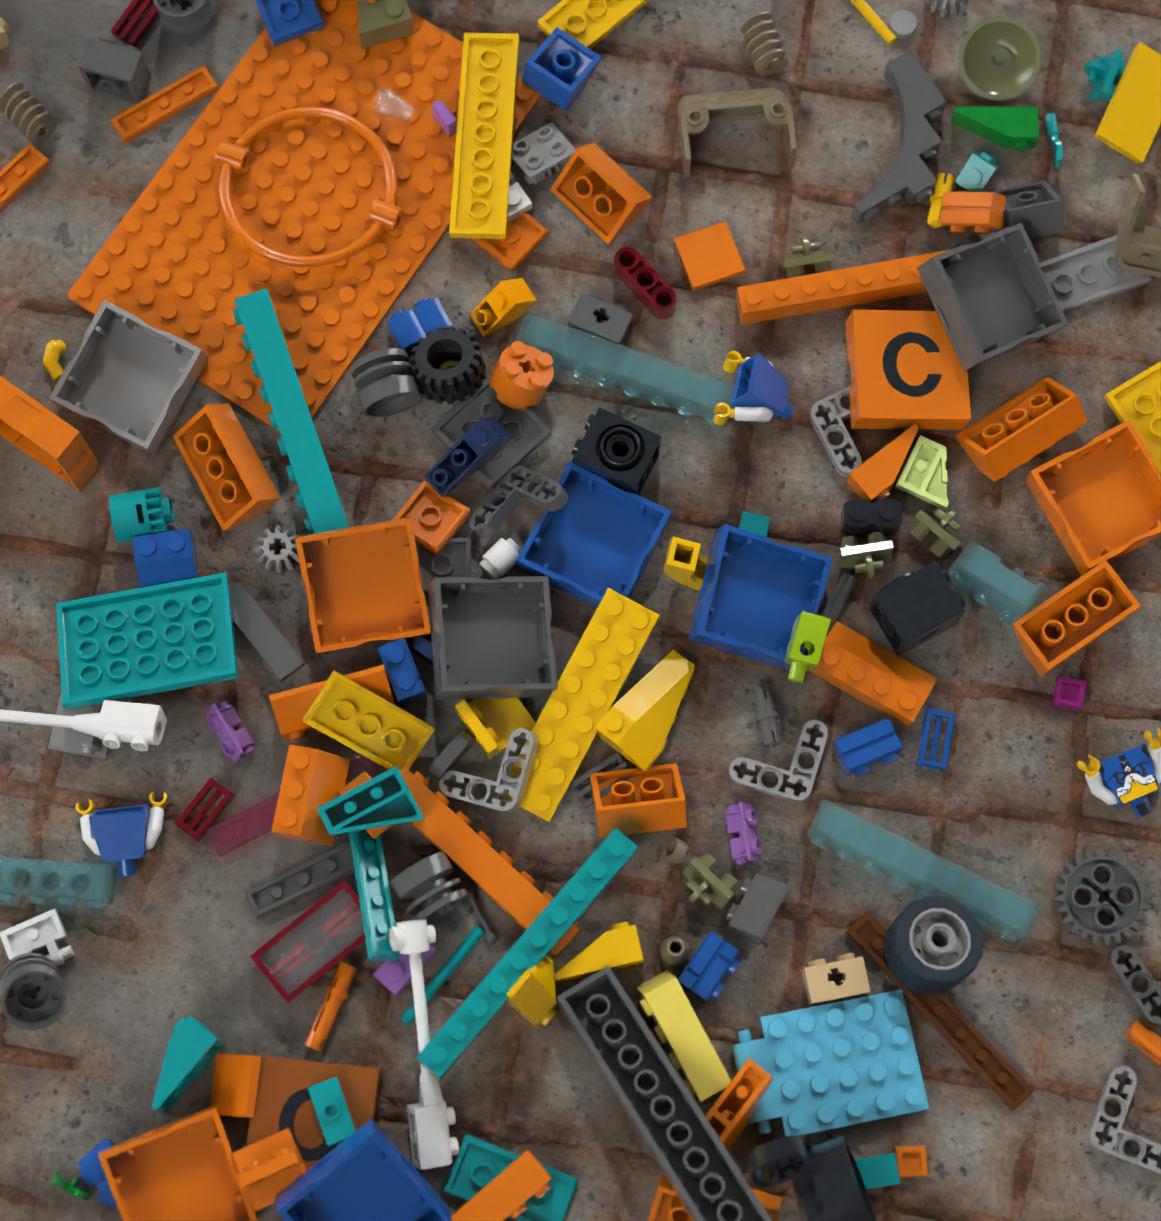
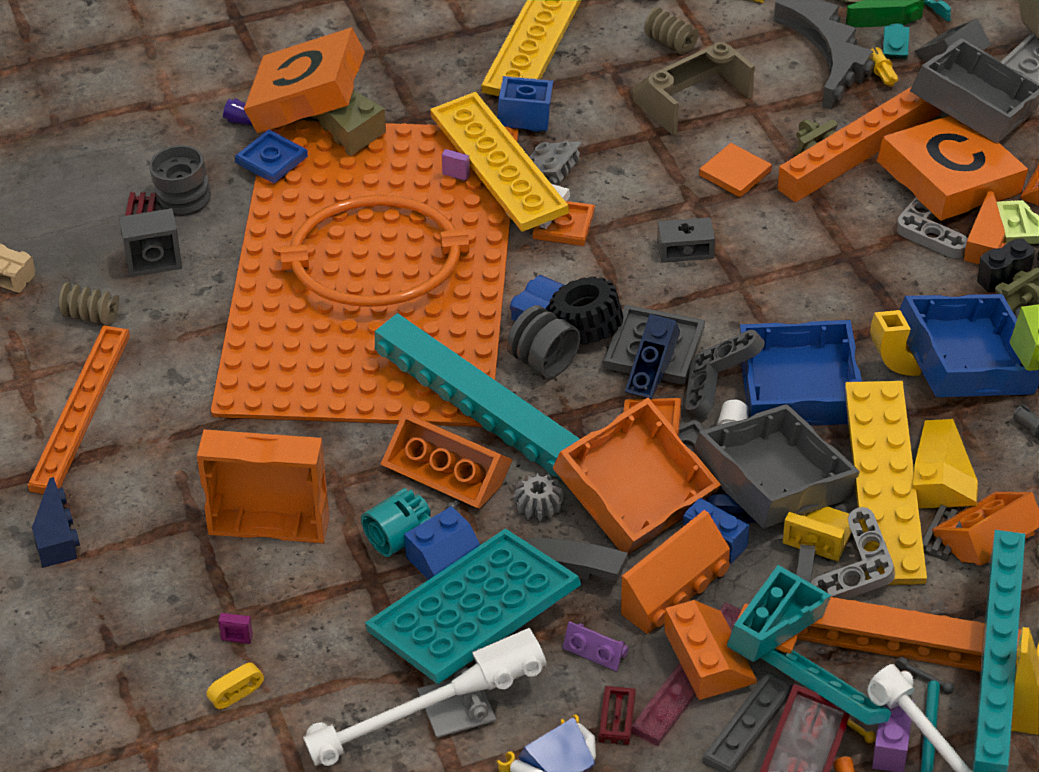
camera: 30 degrees left, 30 degrees down
light grey tile [49,300,209,456] -> none
orange tile [110,65,219,145] -> none
yellow tile [303,671,435,775] -> none
clear cone [372,88,415,122] -> none
dark grey wheel [390,851,470,924] -> none
light orange slope [469,278,537,337] -> none
orange brick [489,341,554,410] -> none
clear light blue brick [514,312,735,426] -> none
orange slope [550,143,653,245] -> none
black brick [571,407,662,495] -> none
dark red beam [614,246,677,320] -> none
blue torso [713,351,794,425] -> none
orange brick [940,191,1006,235] -> none

